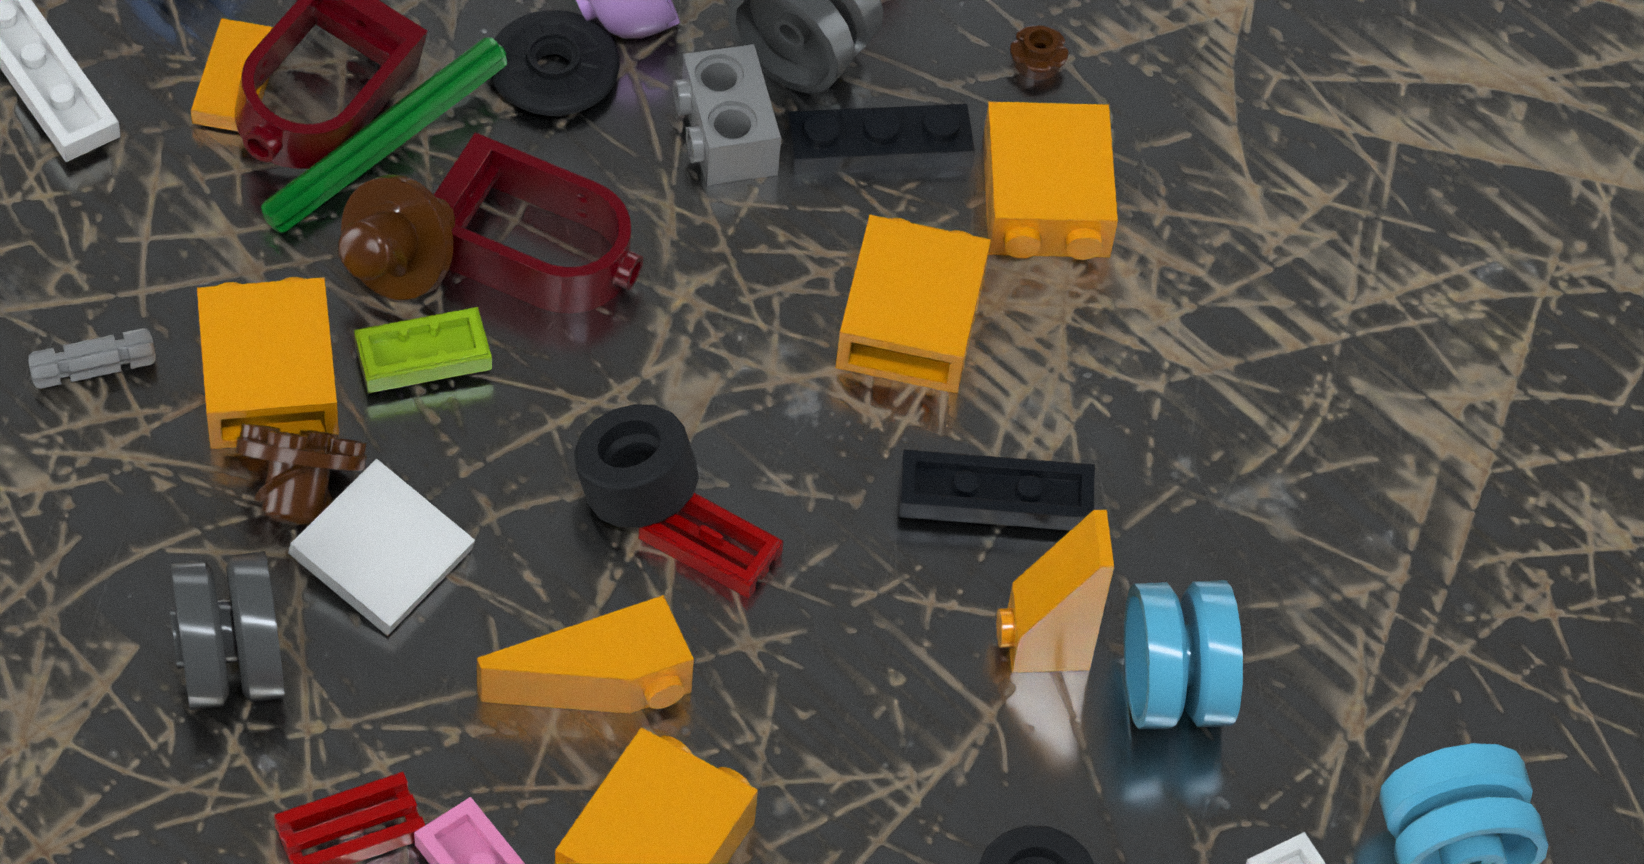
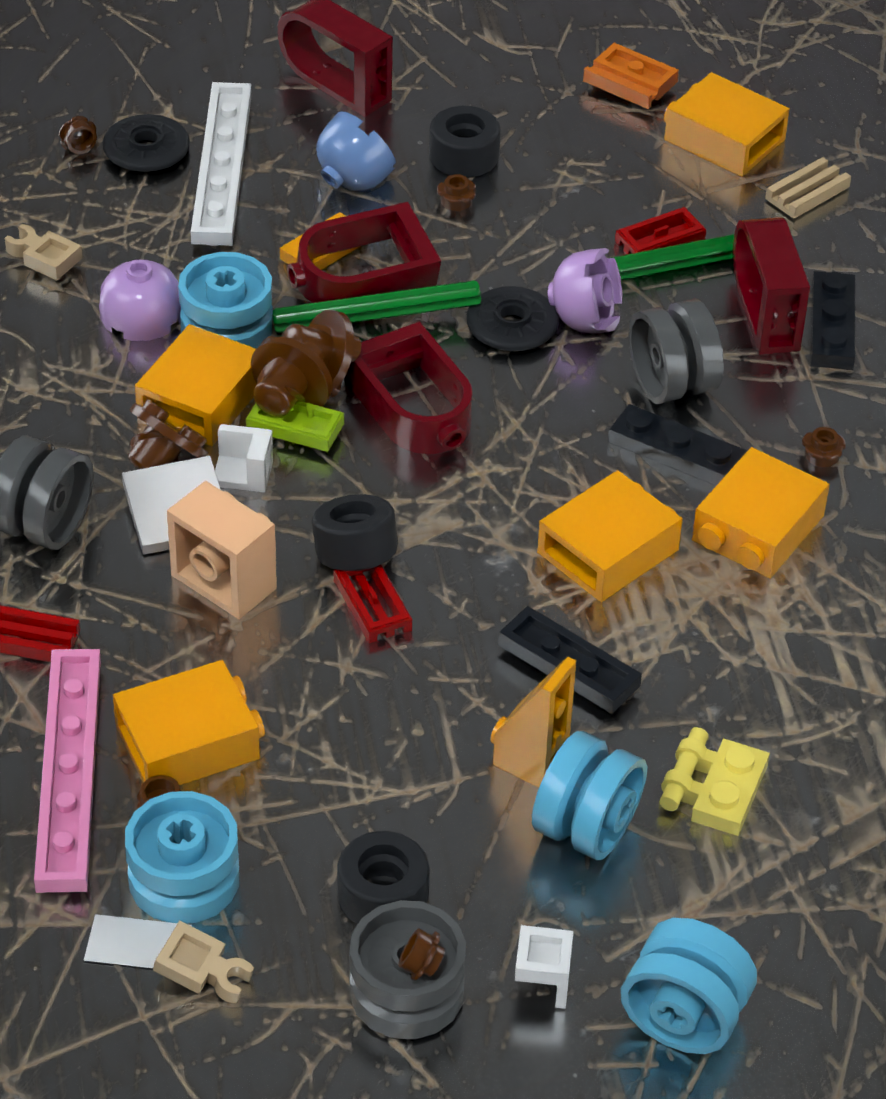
camera: 40 degrees right, 10 degrees down
light grey axle [28,328,156,389] -> none
light orange slope [477,595,694,714] -> none
light grey brick [673,44,781,186] -> none
none -> lavender cylinder [99,260,181,341]
none -> light nougat brick [167,480,277,620]
none -> medium azure wheel [178,252,273,349]
none -> white panel [215,424,273,493]
none -> reddish brown plate [251,336,333,417]
none -> light yellow plate [659,727,770,836]

